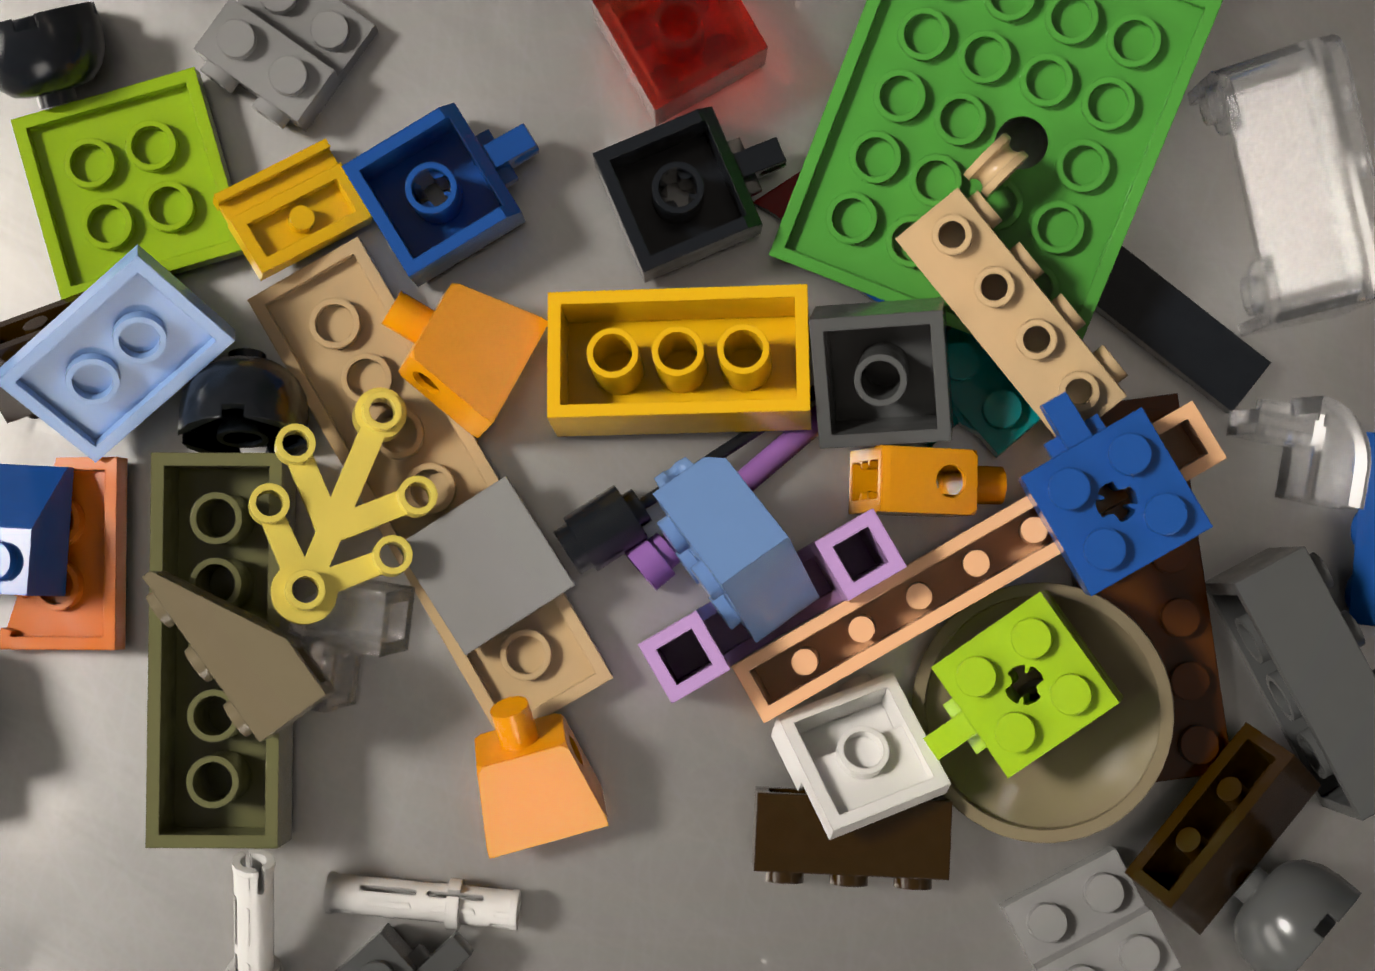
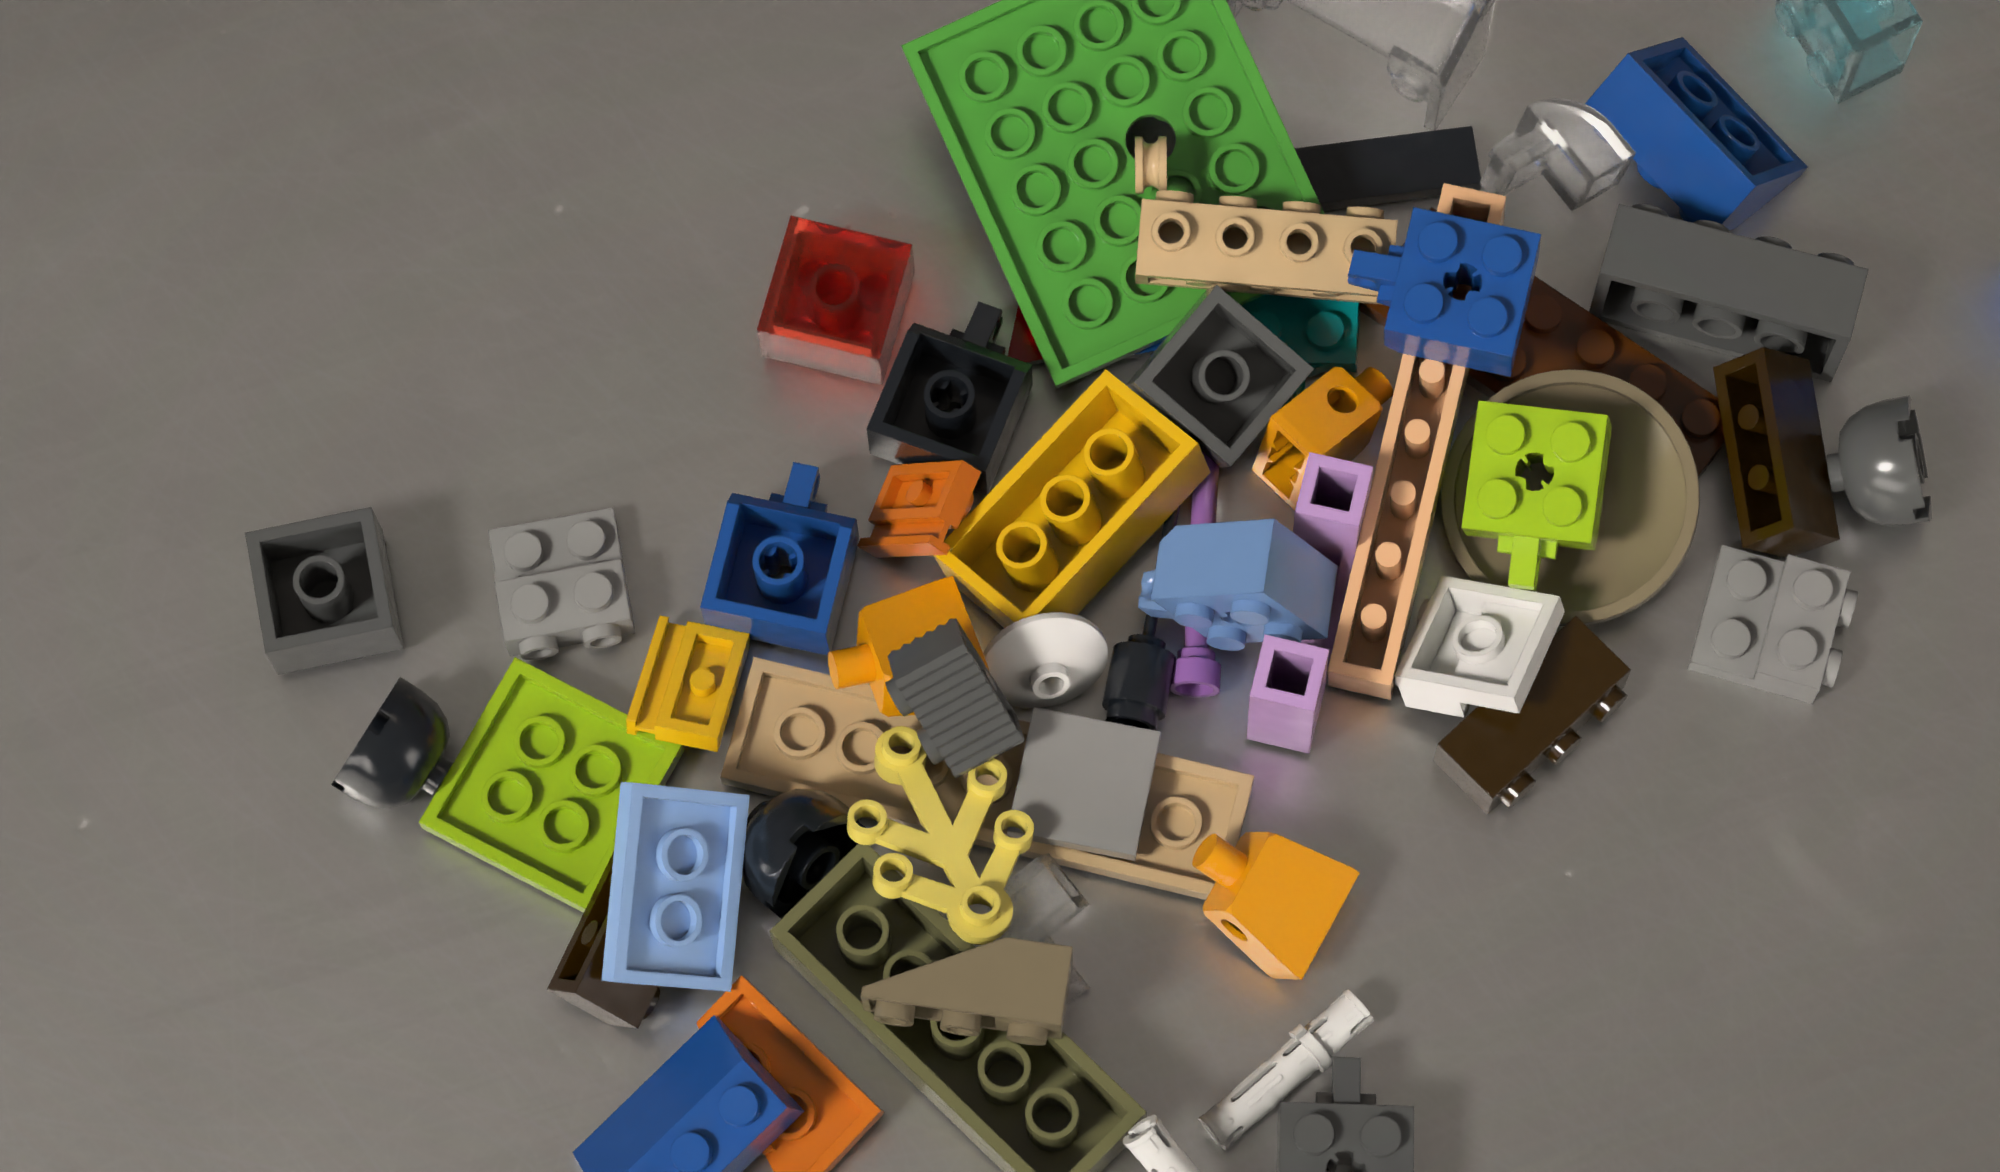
camera: 35 degrees left, 15 degrees down
none -> orange plate [857,460,981,558]
none -> dark grey brick [885,619,1025,778]
none -> white dish [983,612,1108,708]

